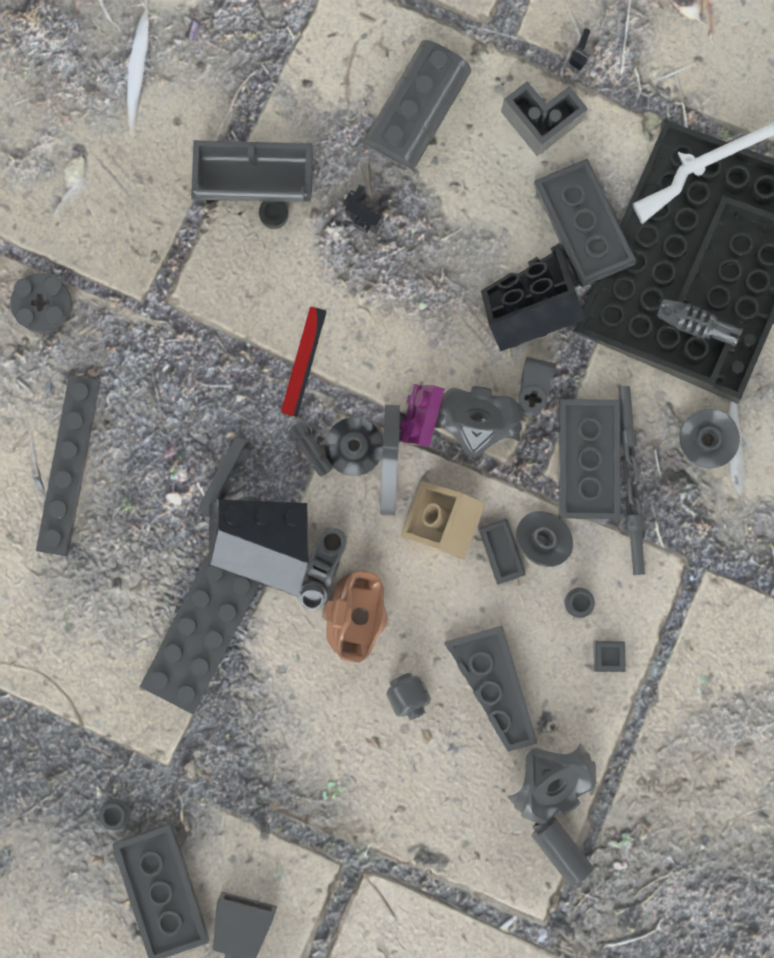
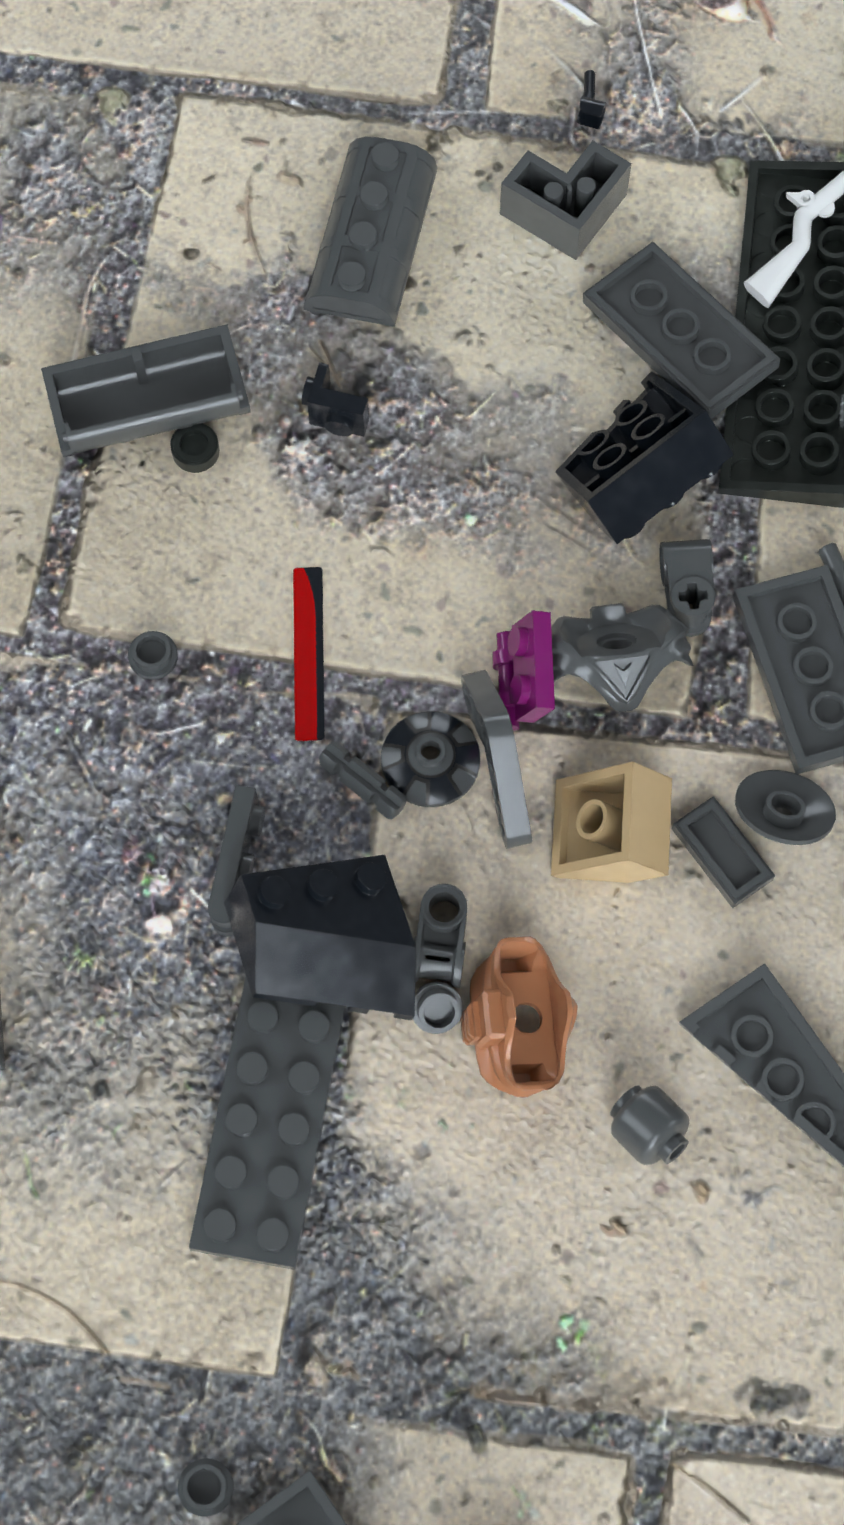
camera: 15 degrees left, 15 degrees down
none -> dark grey plate [128,631,178,680]

